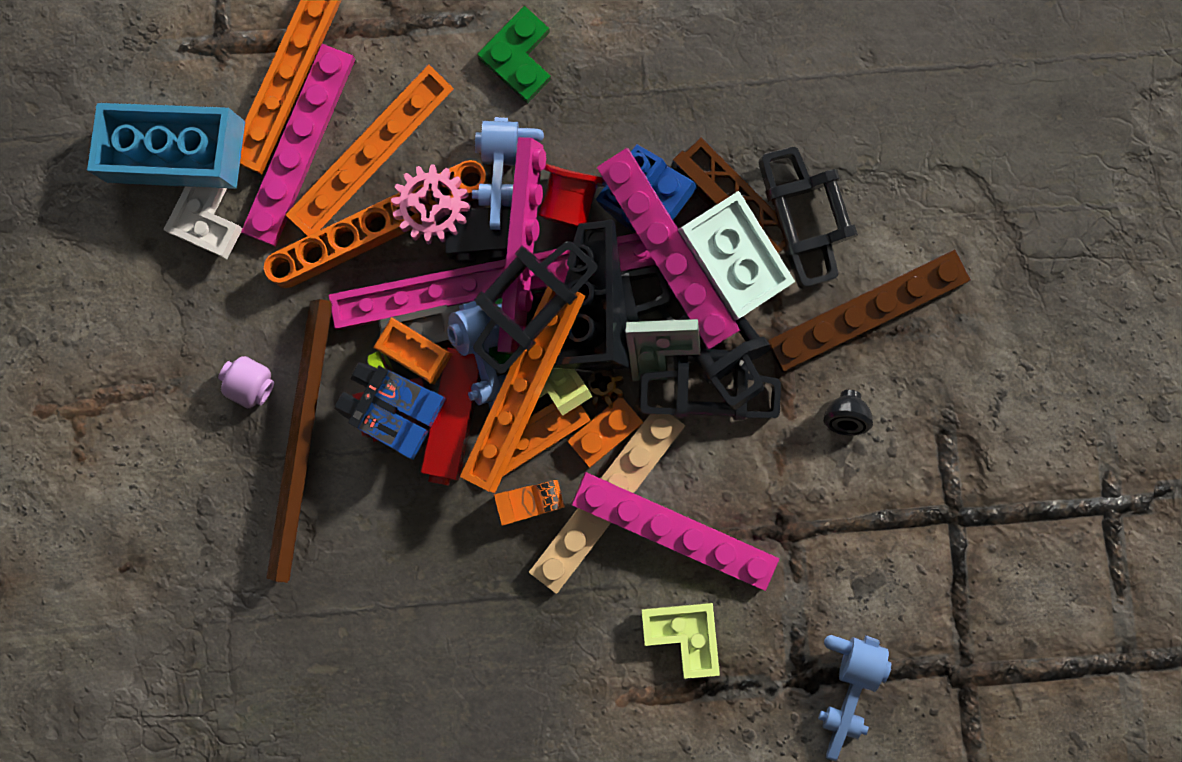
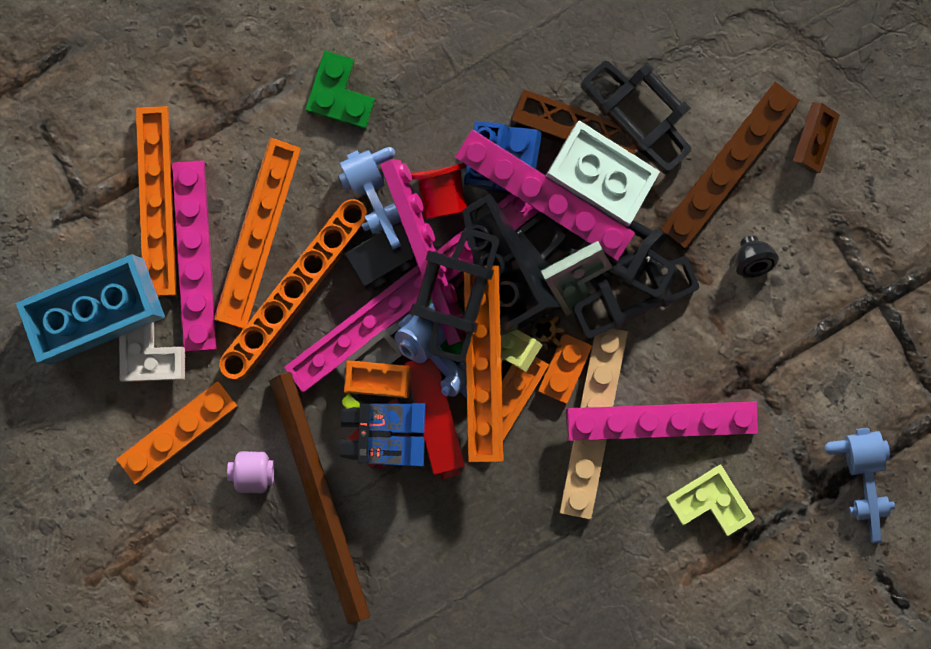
camera: 30 degrees left, 0 degrees up
bright pink gear [391,165,470,244] -> none
orange leg [494,480,565,526] -> none
none -> orange plate [116,381,238,485]
none -> reddish brown plate [793,102,840,173]

